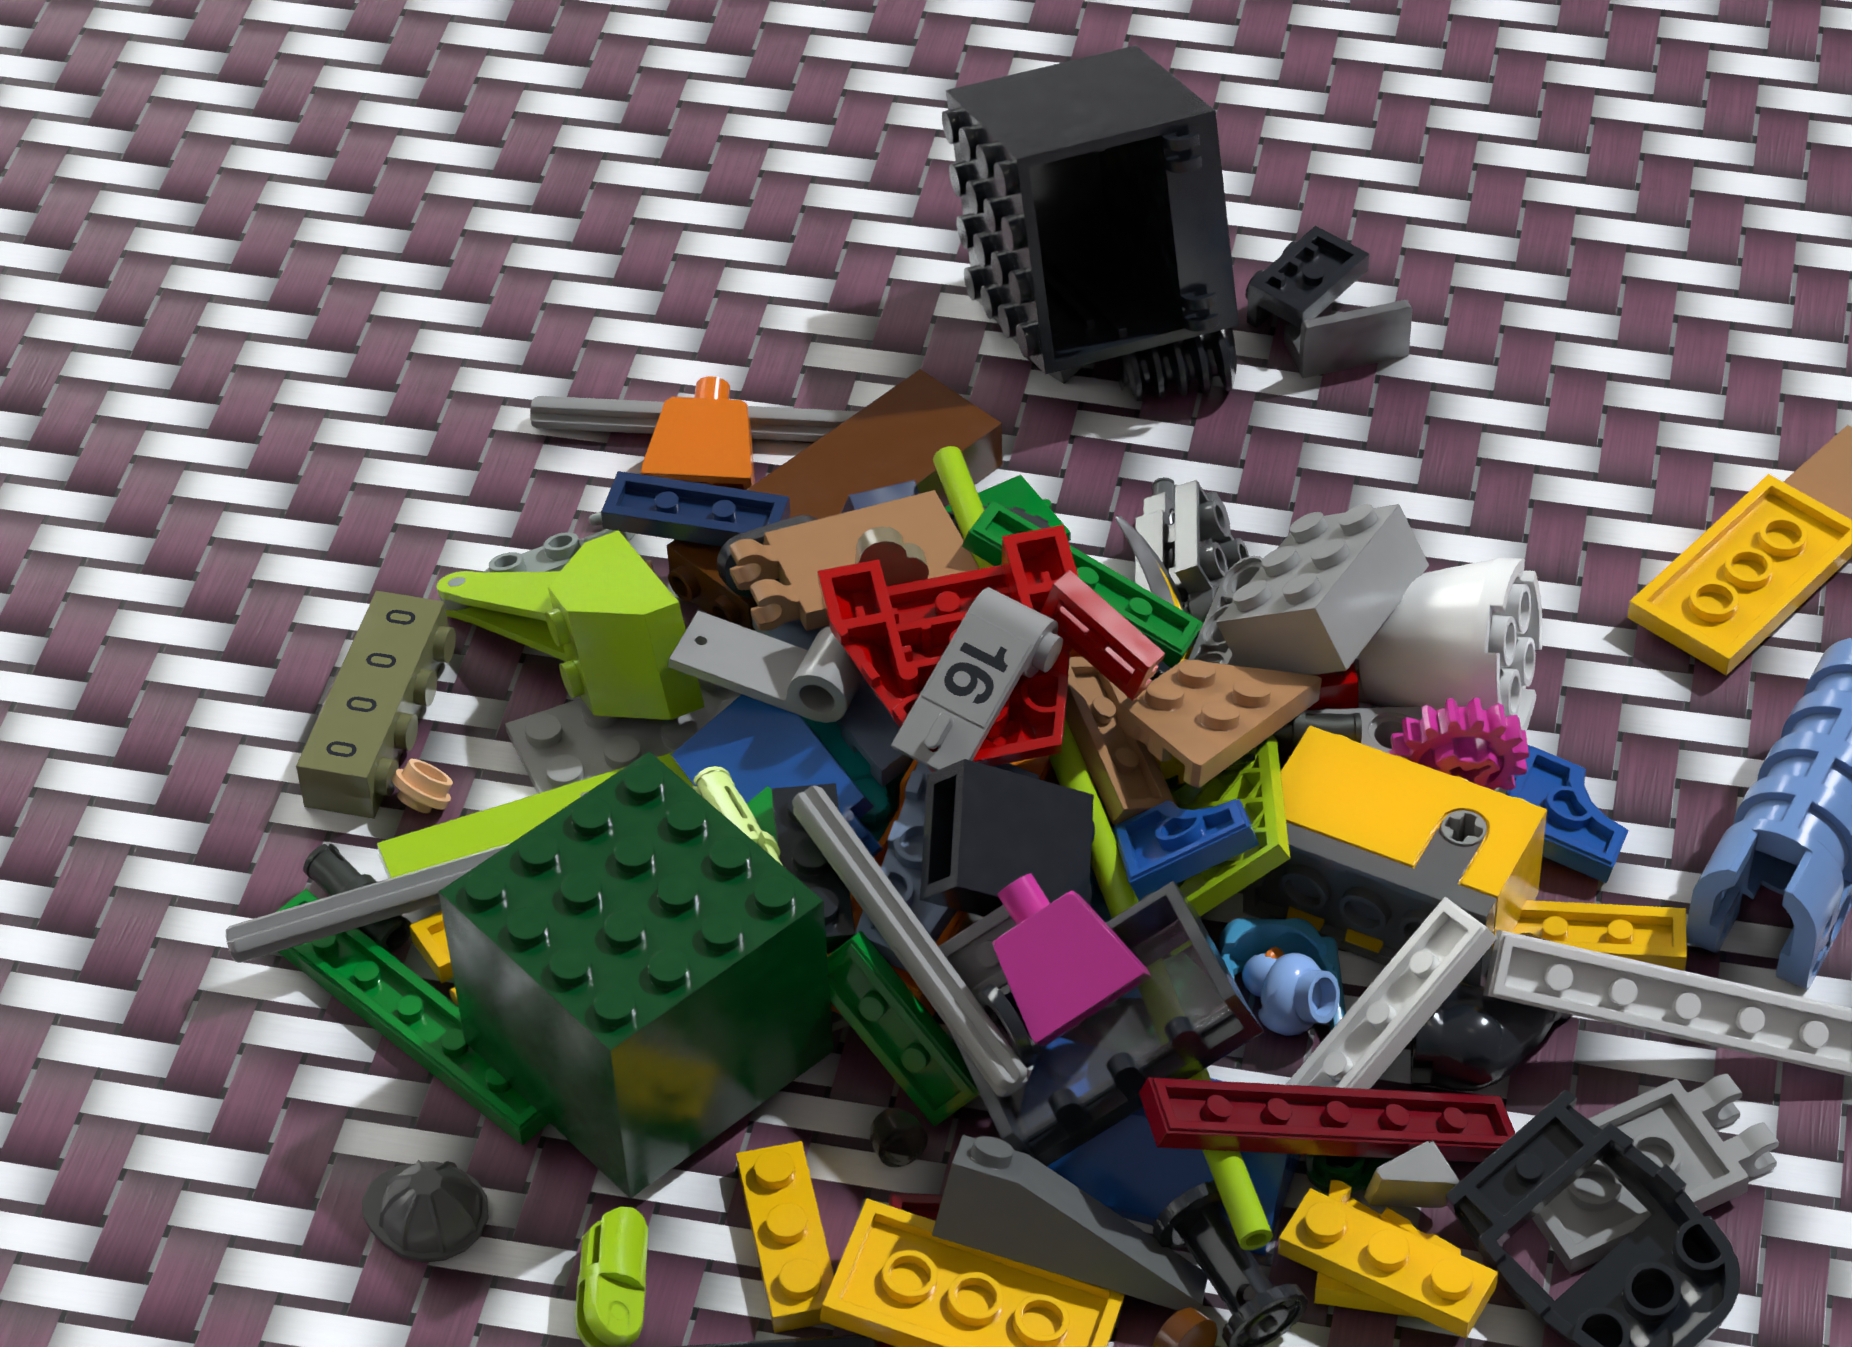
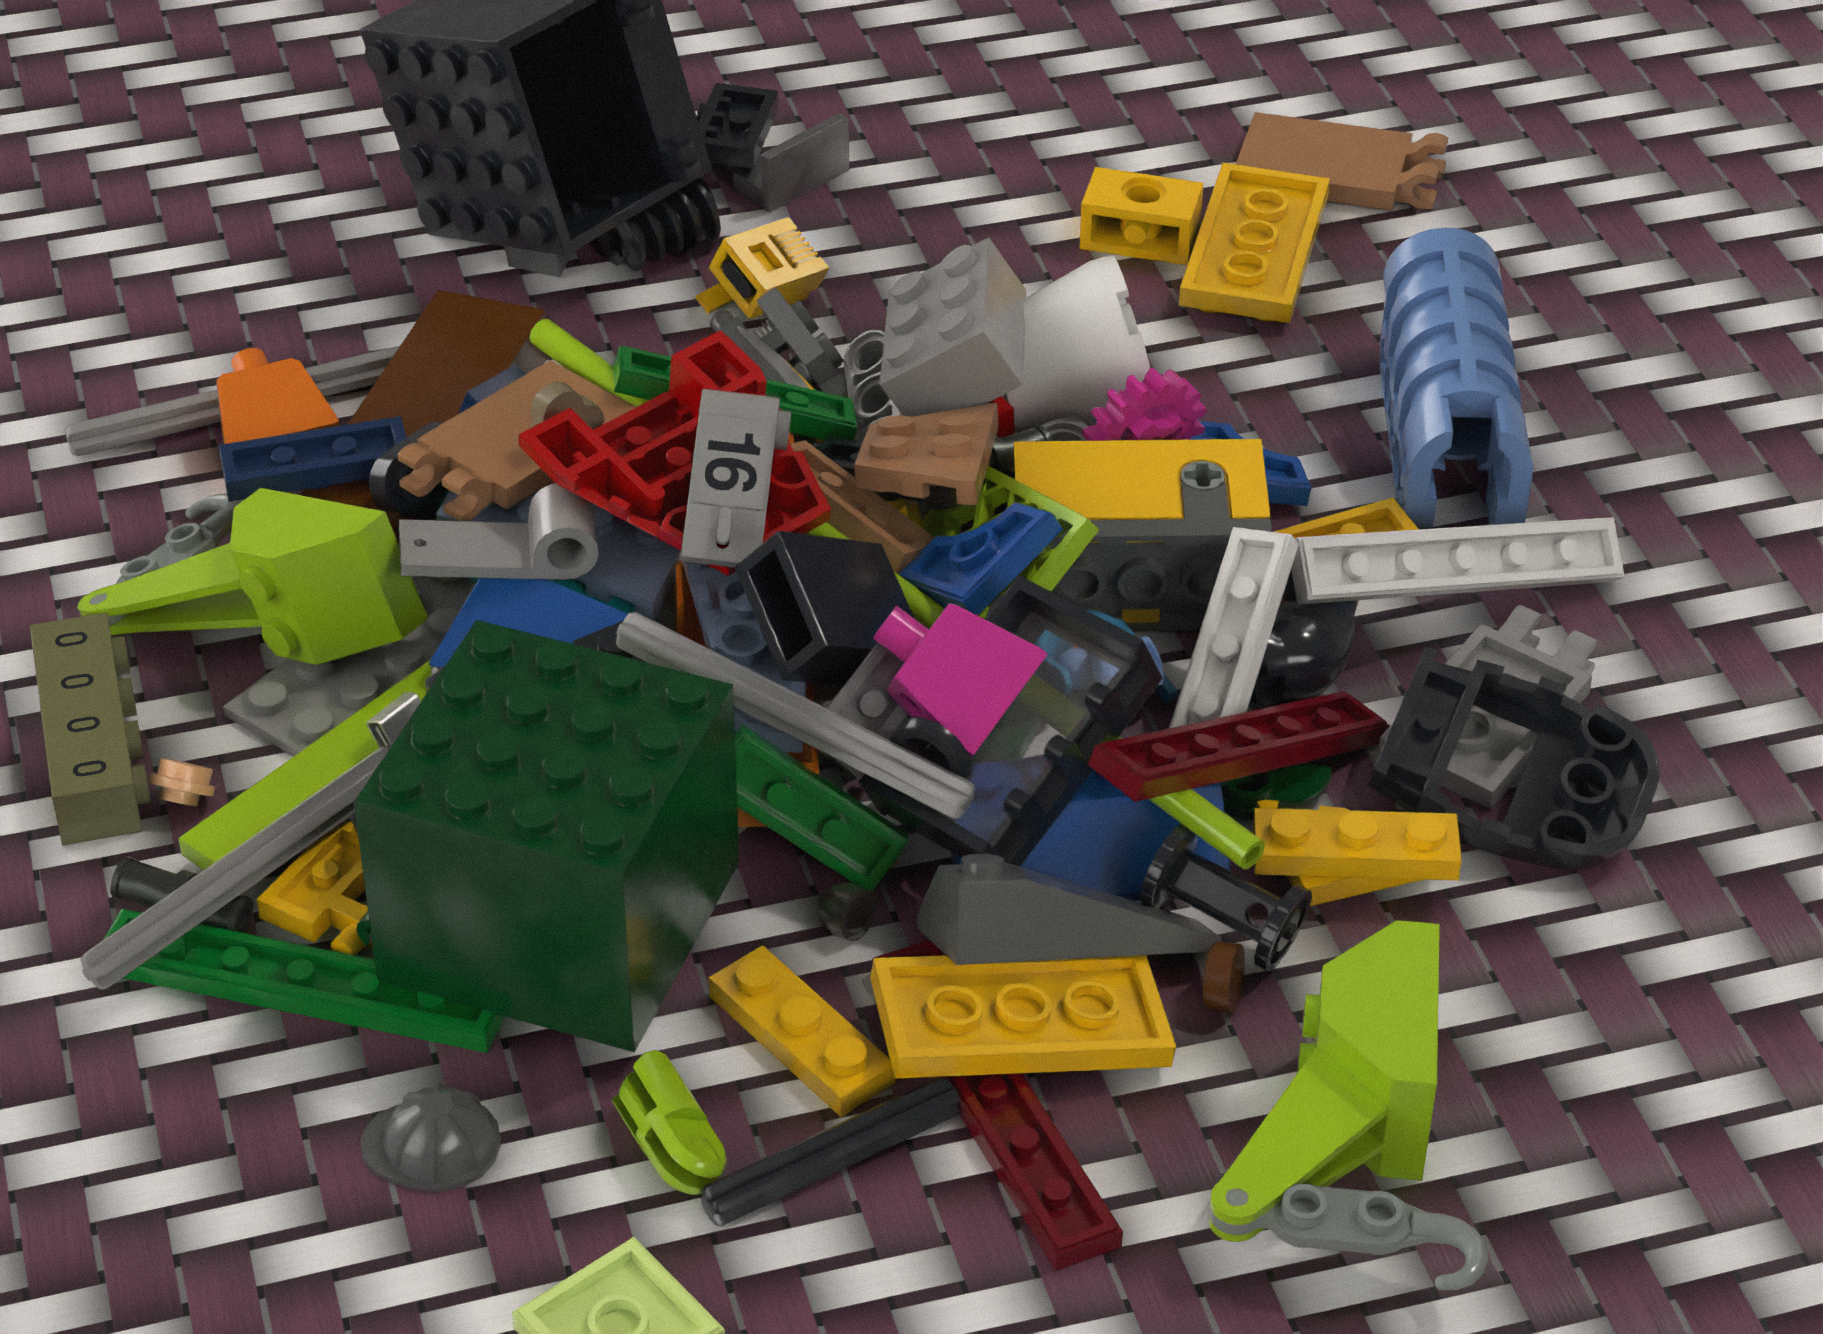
camera: 30 degrees left, 5 degrees down
red tile [1040,570,1165,701] -> none
light grey slope [1364,1141,1459,1208] -> none
none -> yellow piece [695,217,829,319]
none -> yellow brick [1079,167,1203,265]

